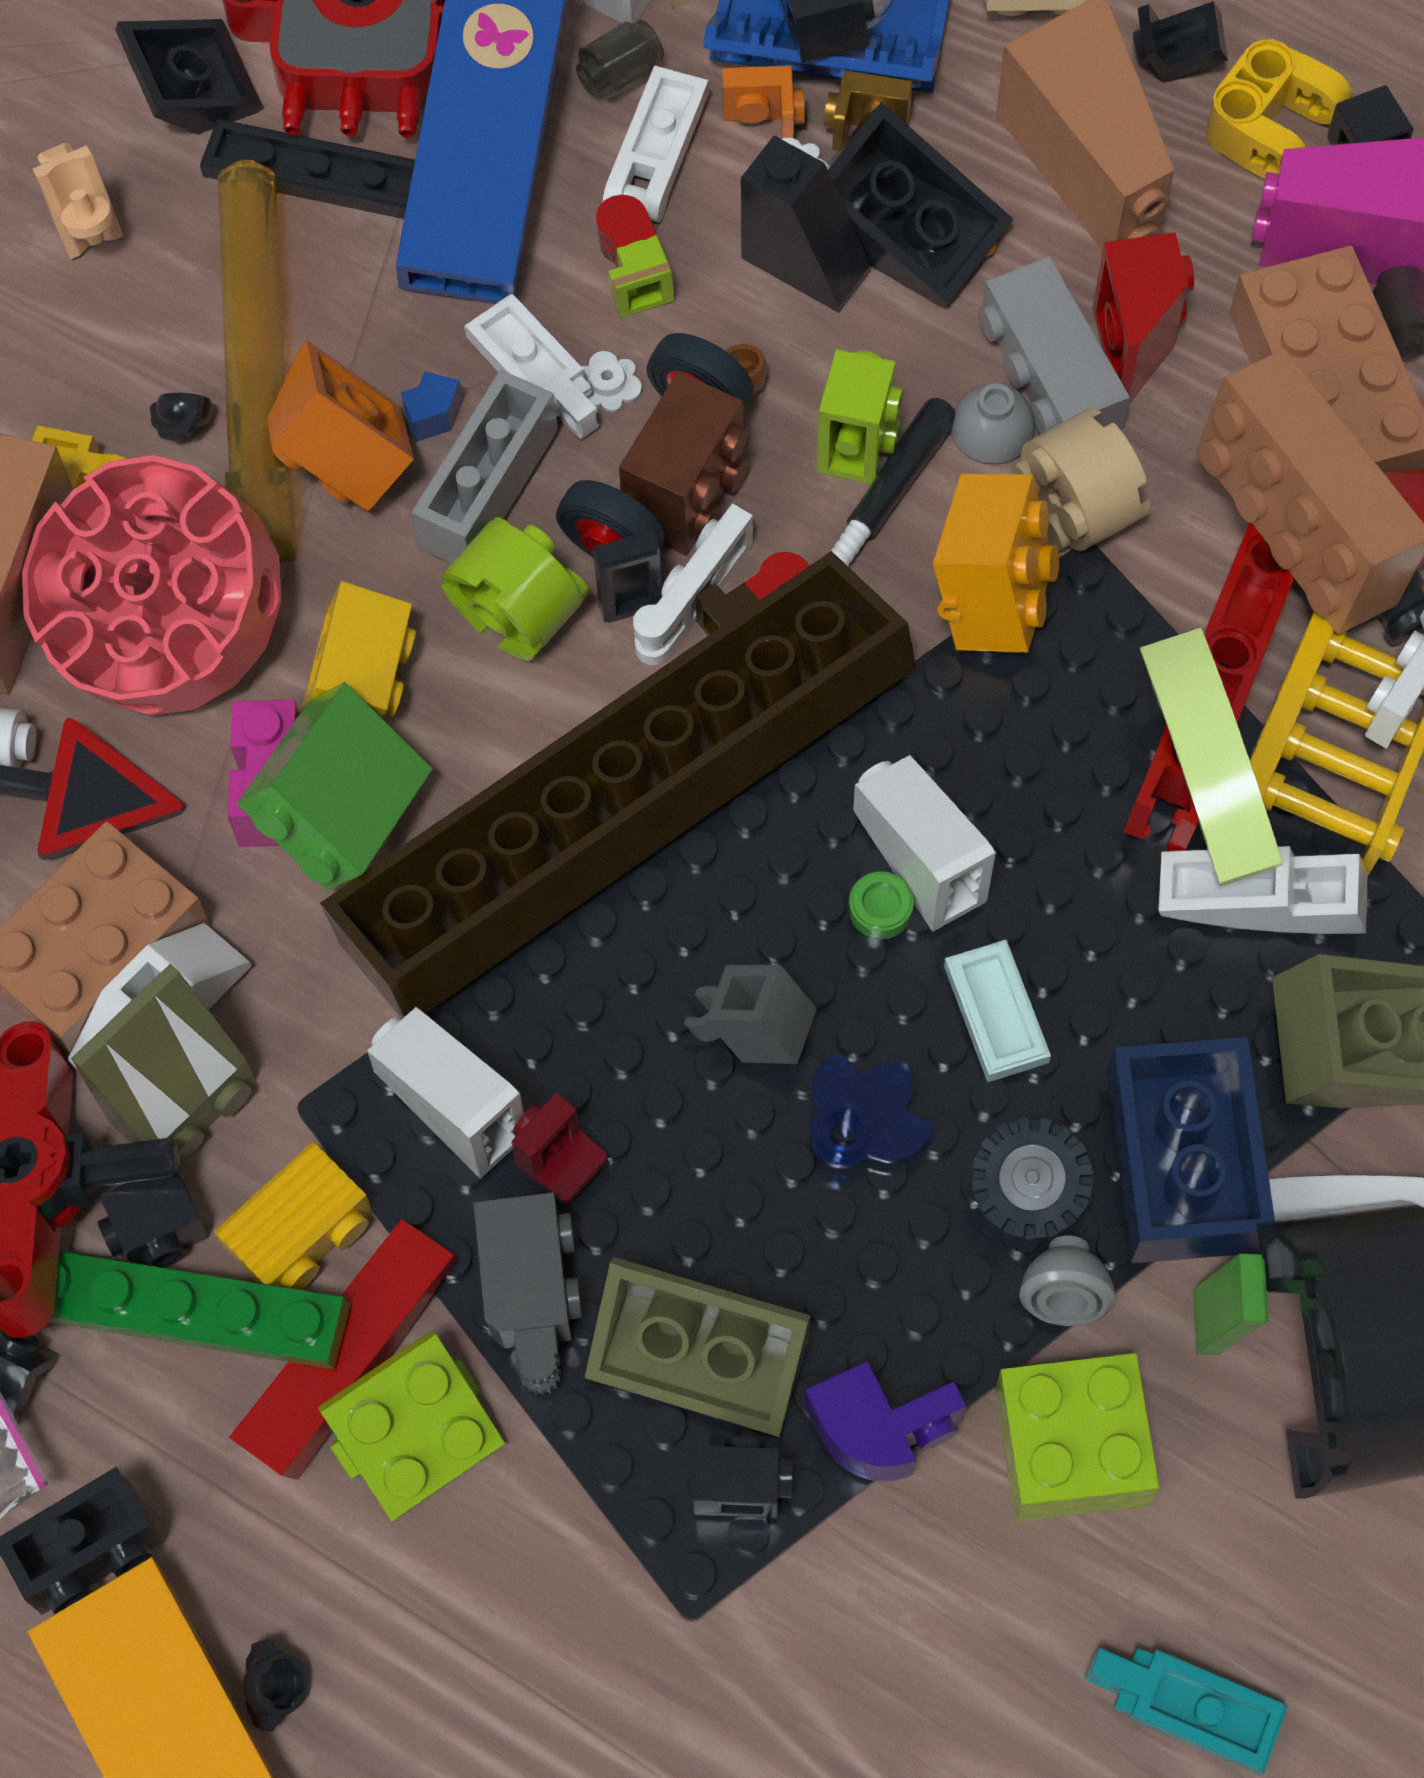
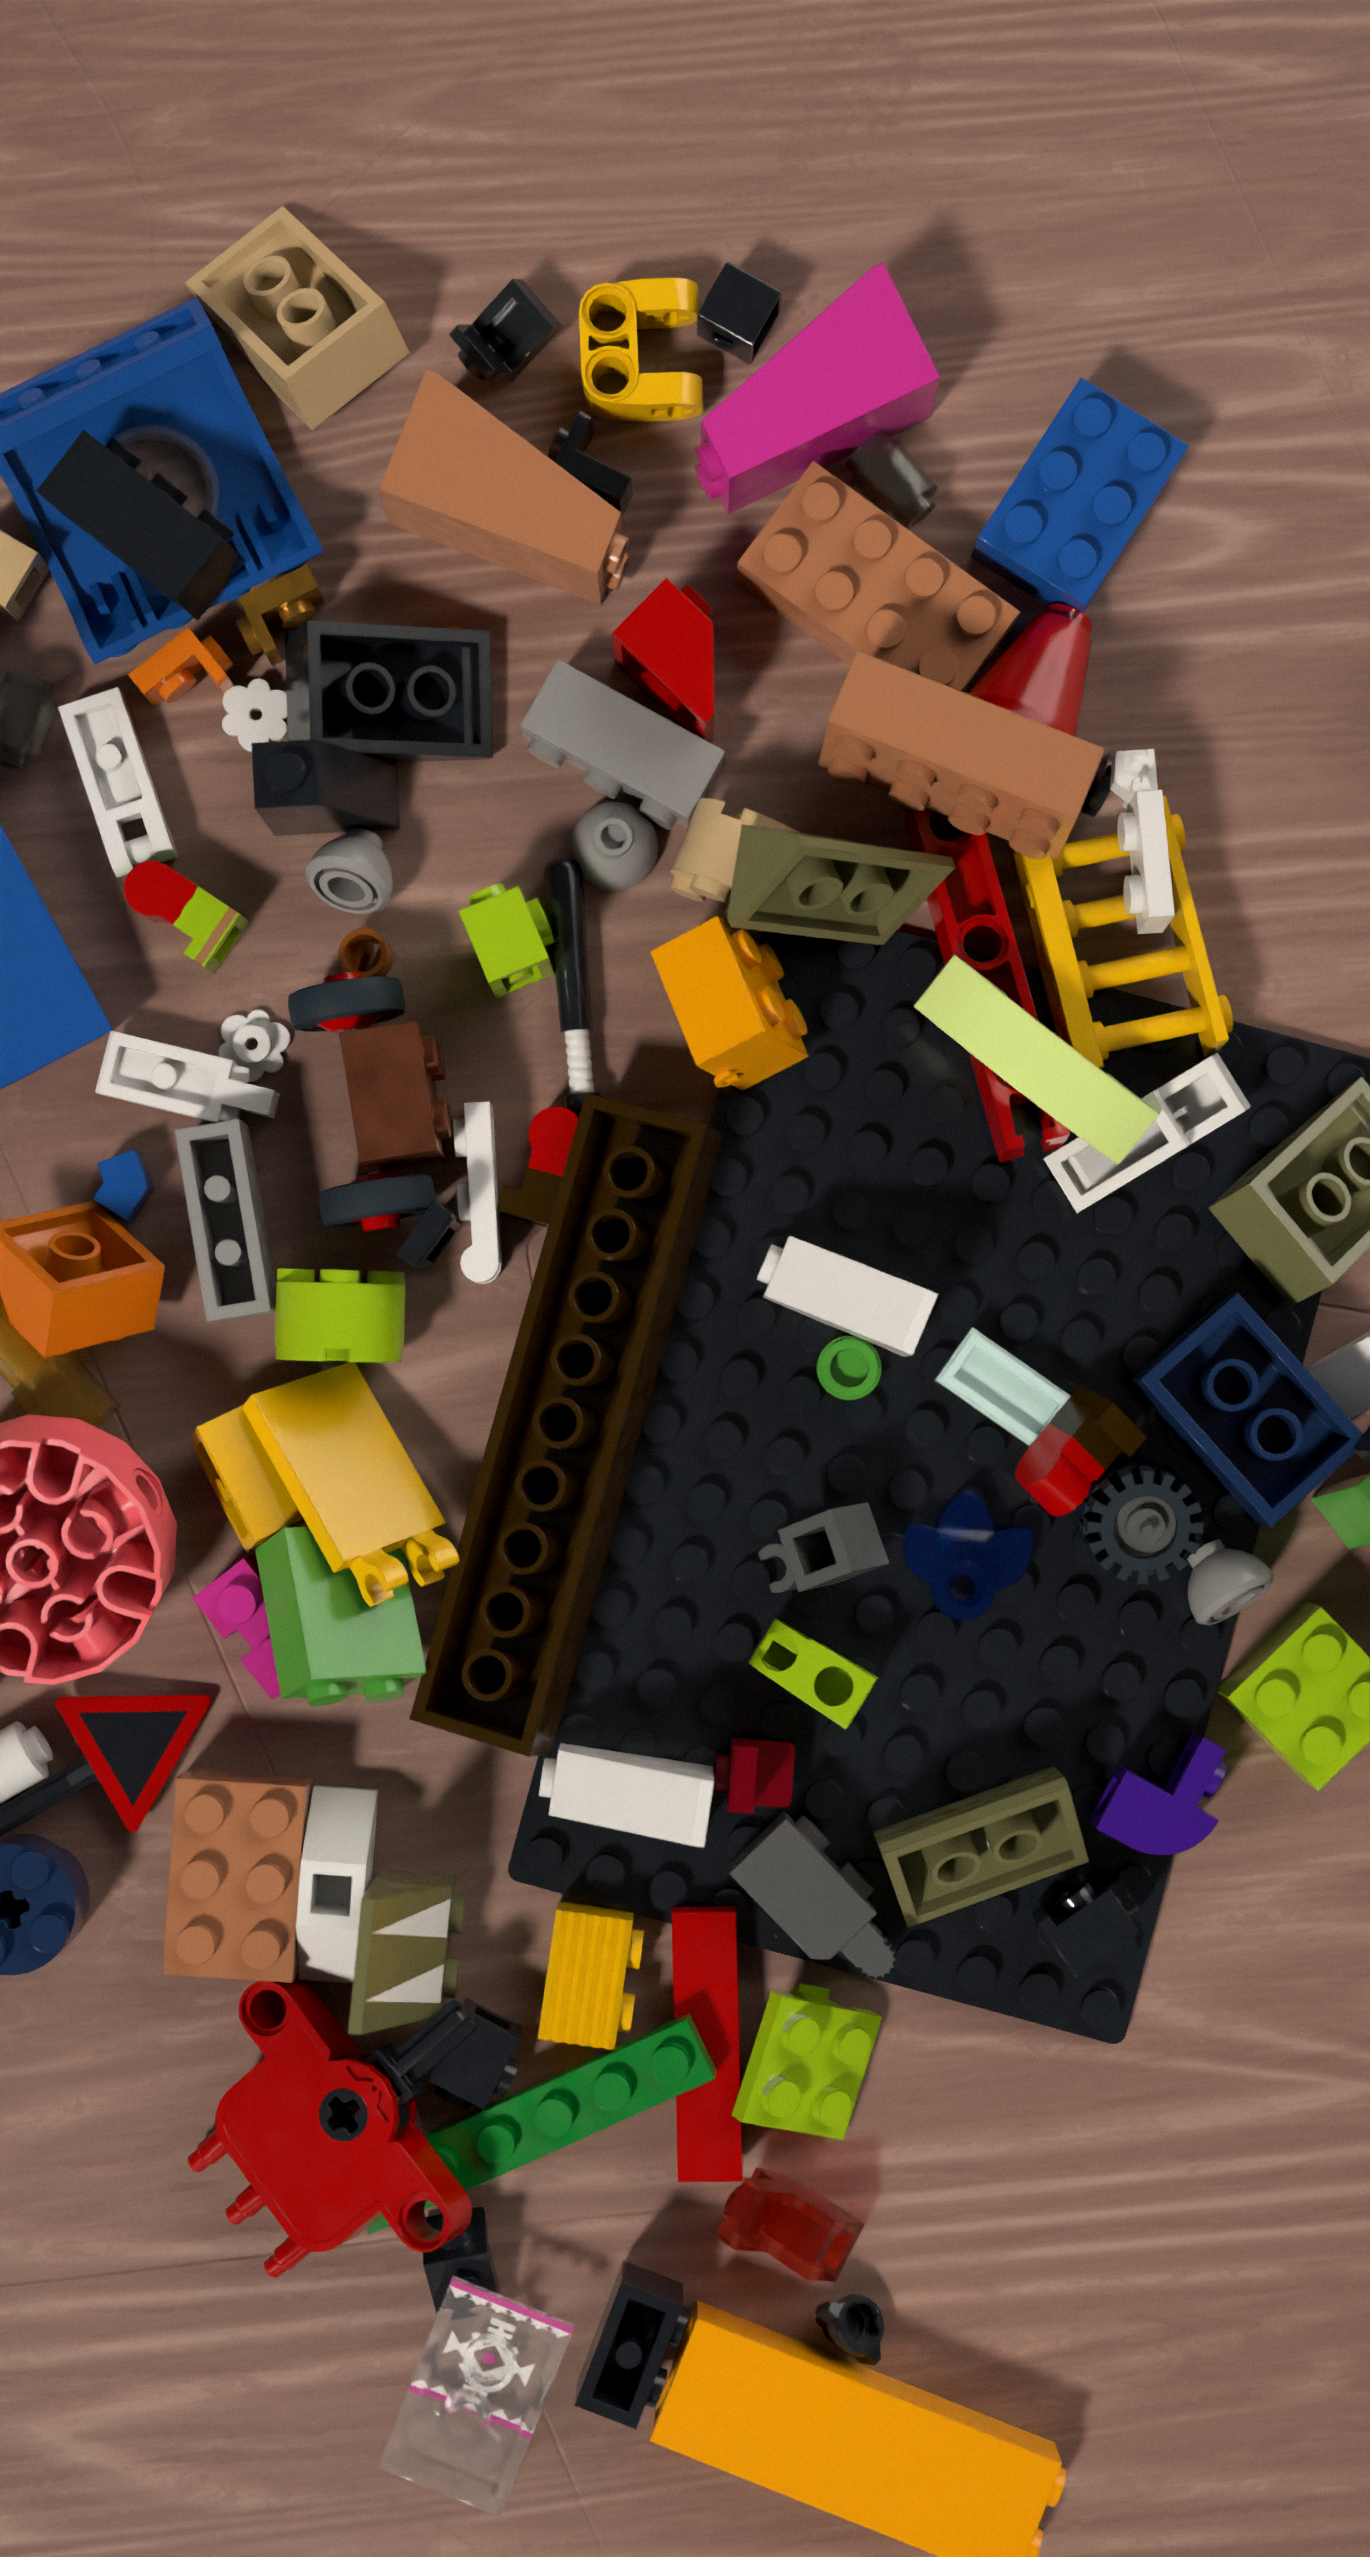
camera: 40 degrees left, 20 degrees up
none -> yellow tile [242,1362,459,1607]
none -> light grey brick [305,828,393,914]
none -> black bracket [548,411,633,517]
none -> clear red brick [715,2167,865,2282]
none -> olive slope [727,824,955,945]
none -> lime leg [748,1618,879,1729]
none -> leg [1015,1385,1147,1516]

